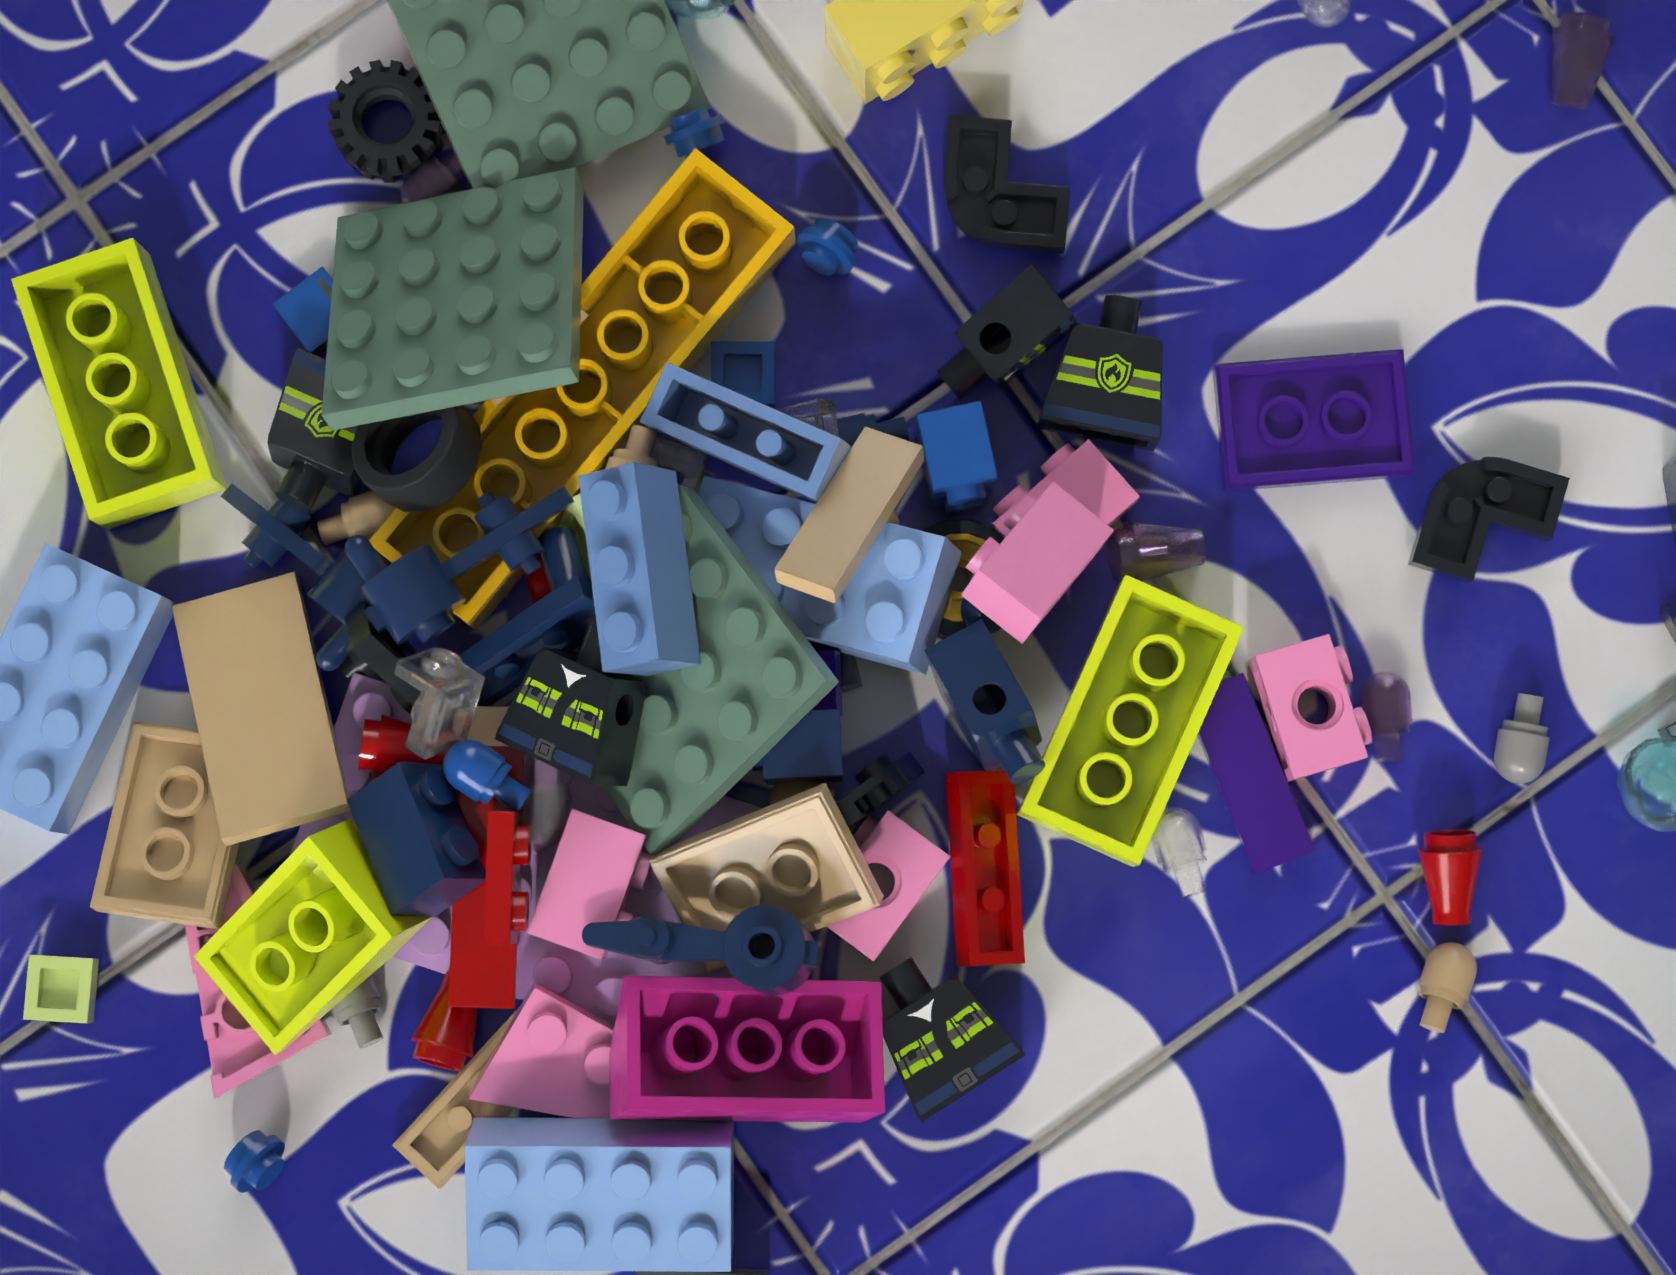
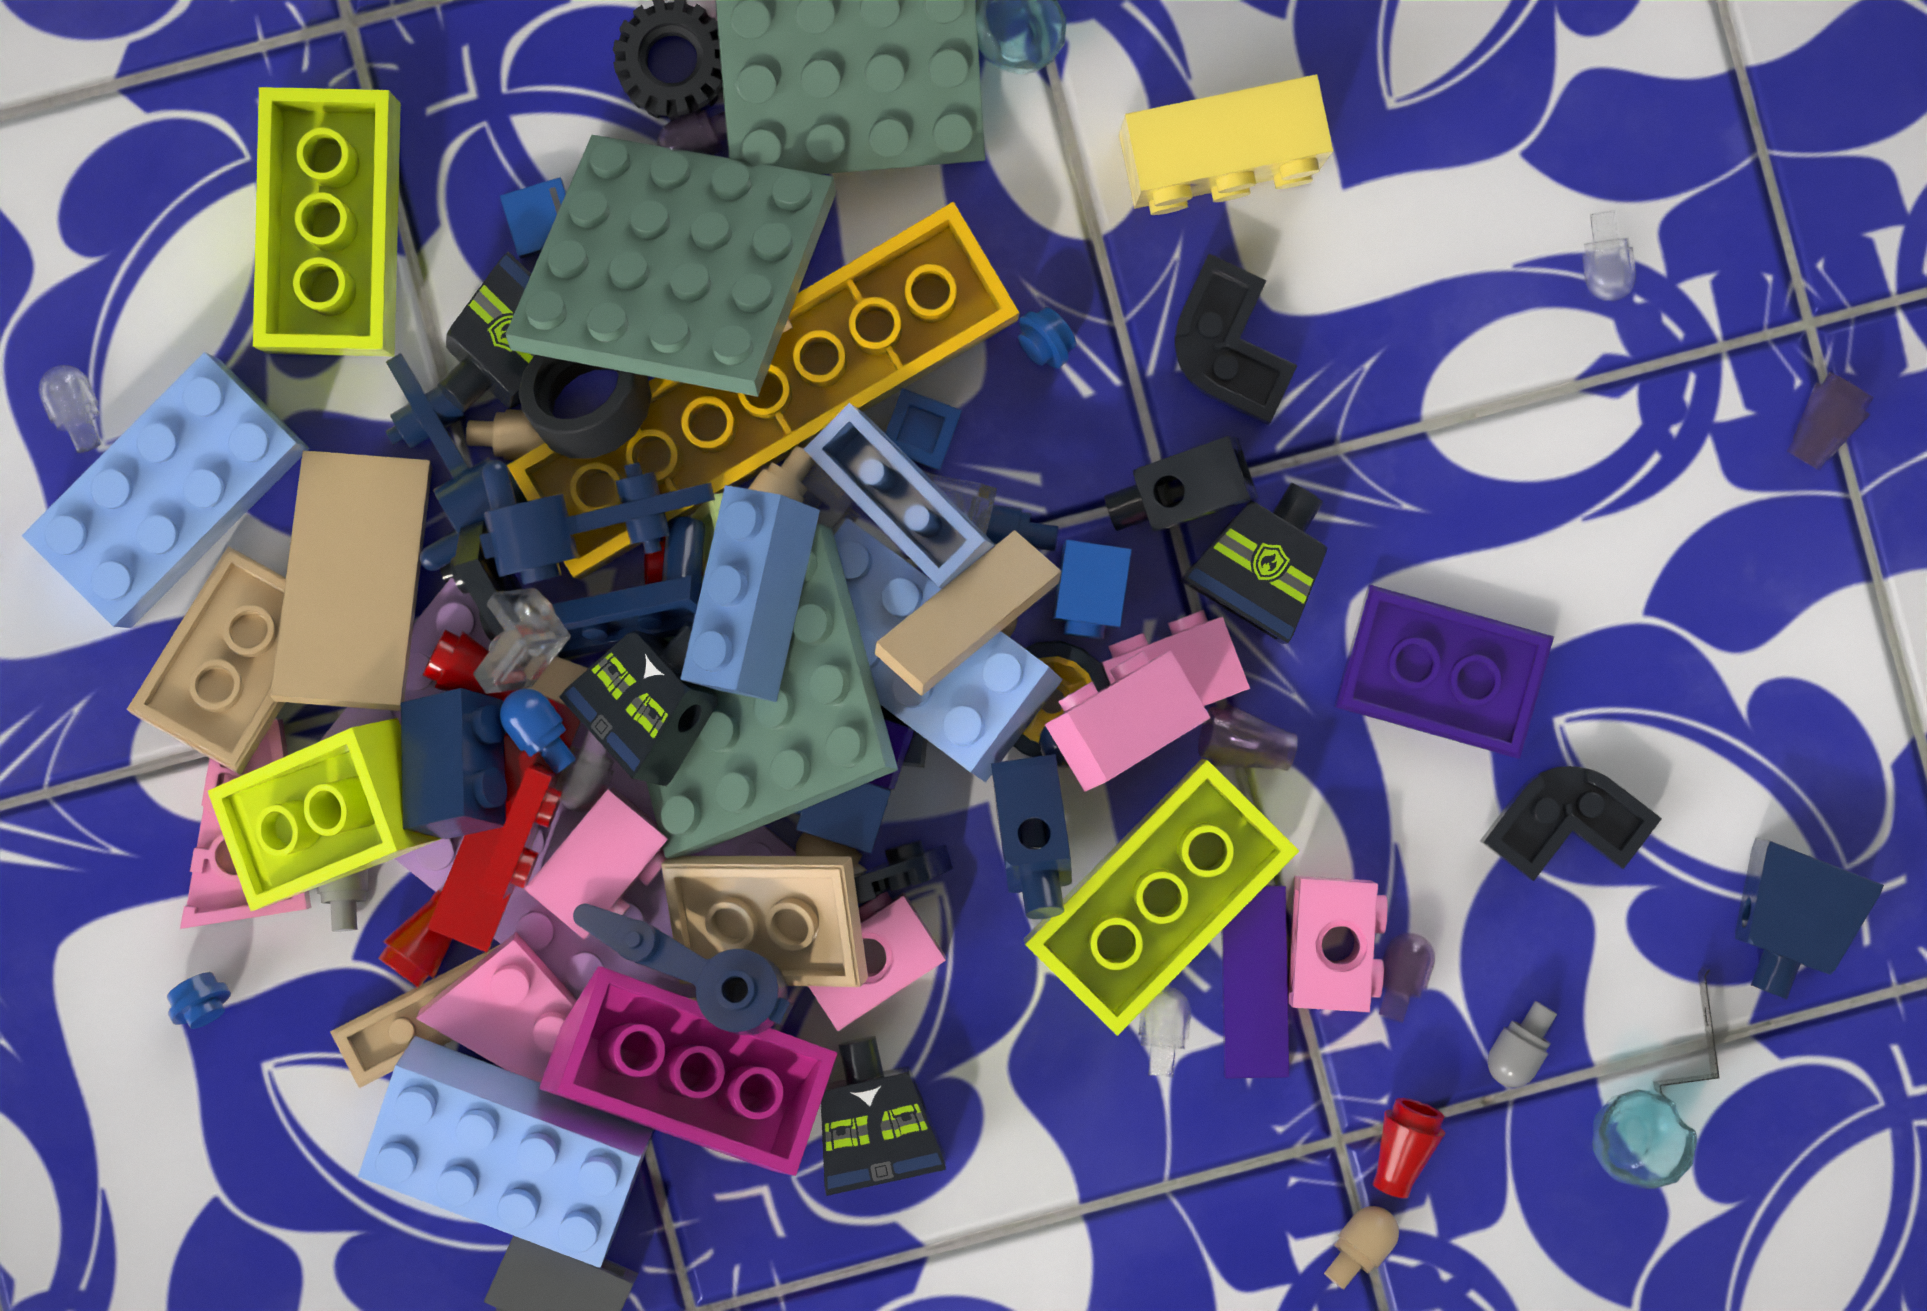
camera: 20 degrees right, 5 degrees up
yellowish green plate [23,955,99,1024] -> none
blue plate [663,106,725,158] -> none
red plate [946,771,1025,967] -> none

